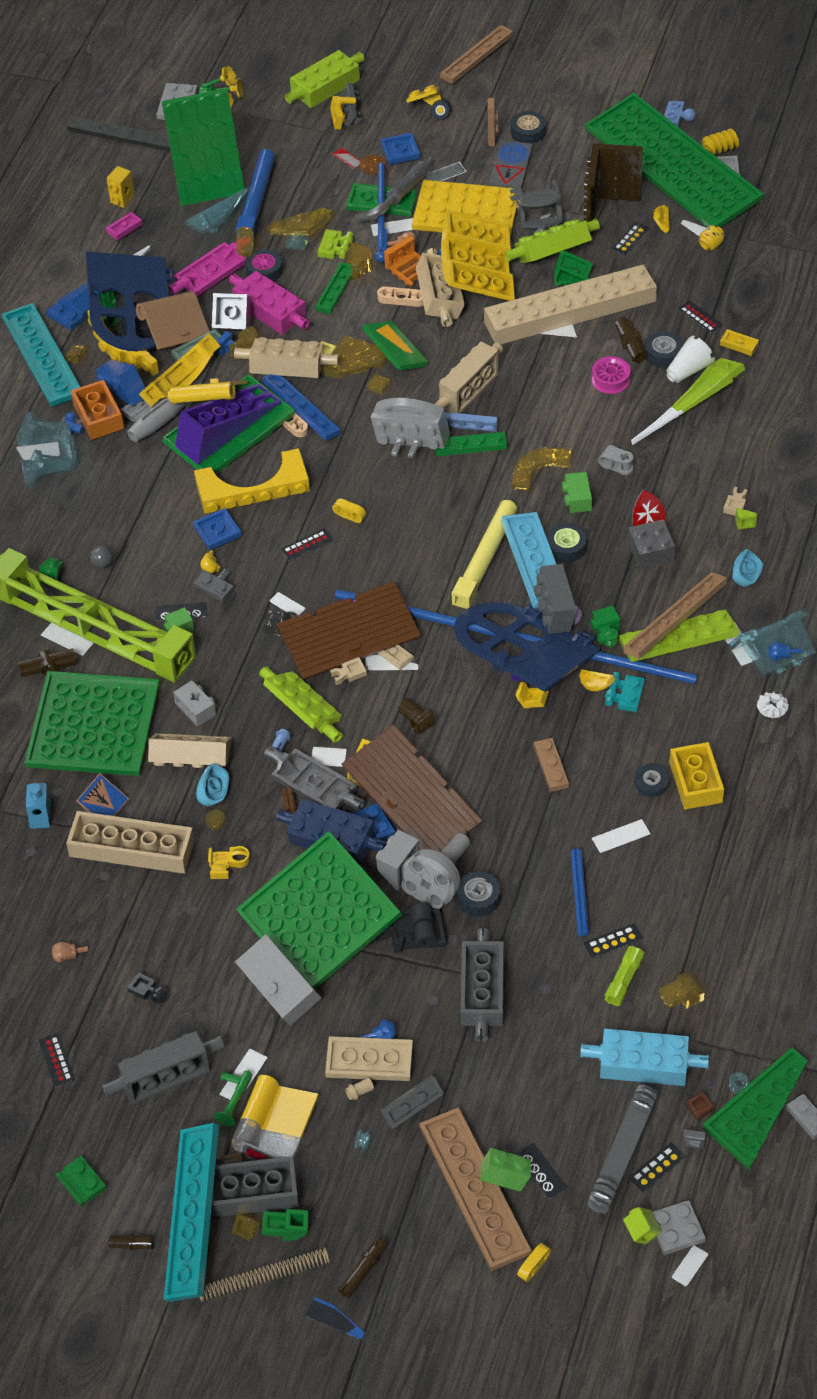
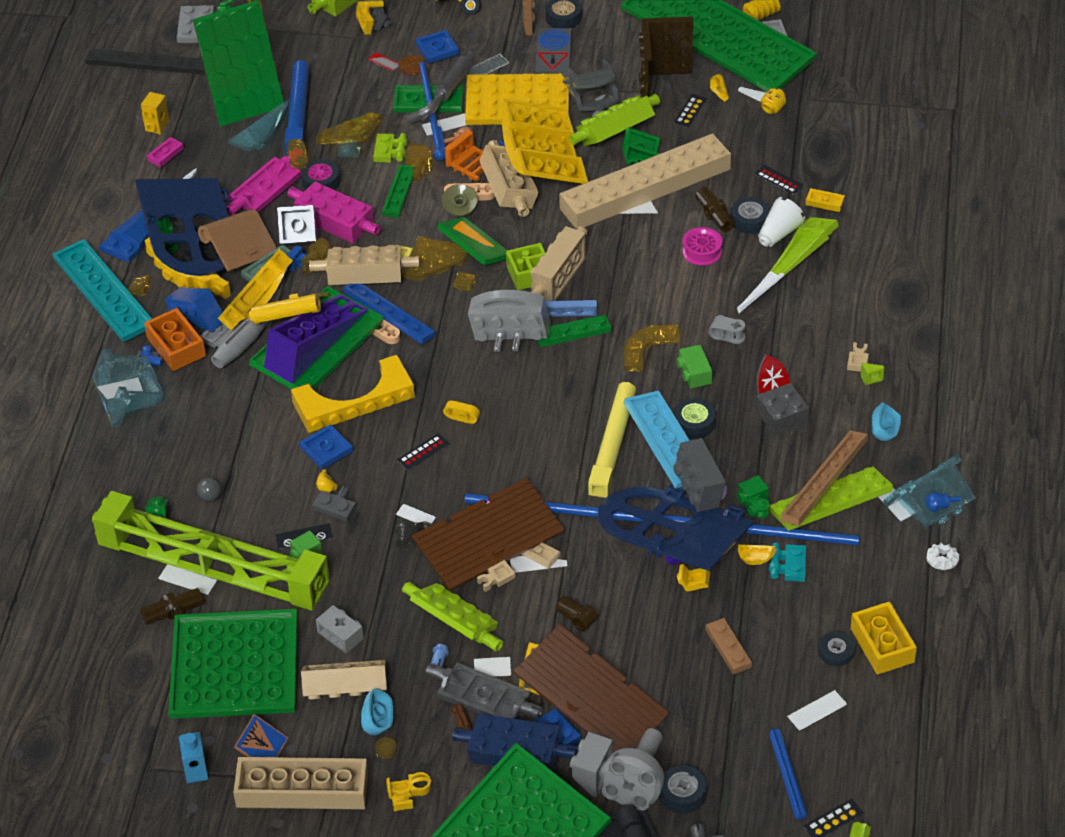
camera: 10 degrees left, 5 degrees down
none -> olive dish [442,184,477,216]
none -> lime brick [506,243,545,290]

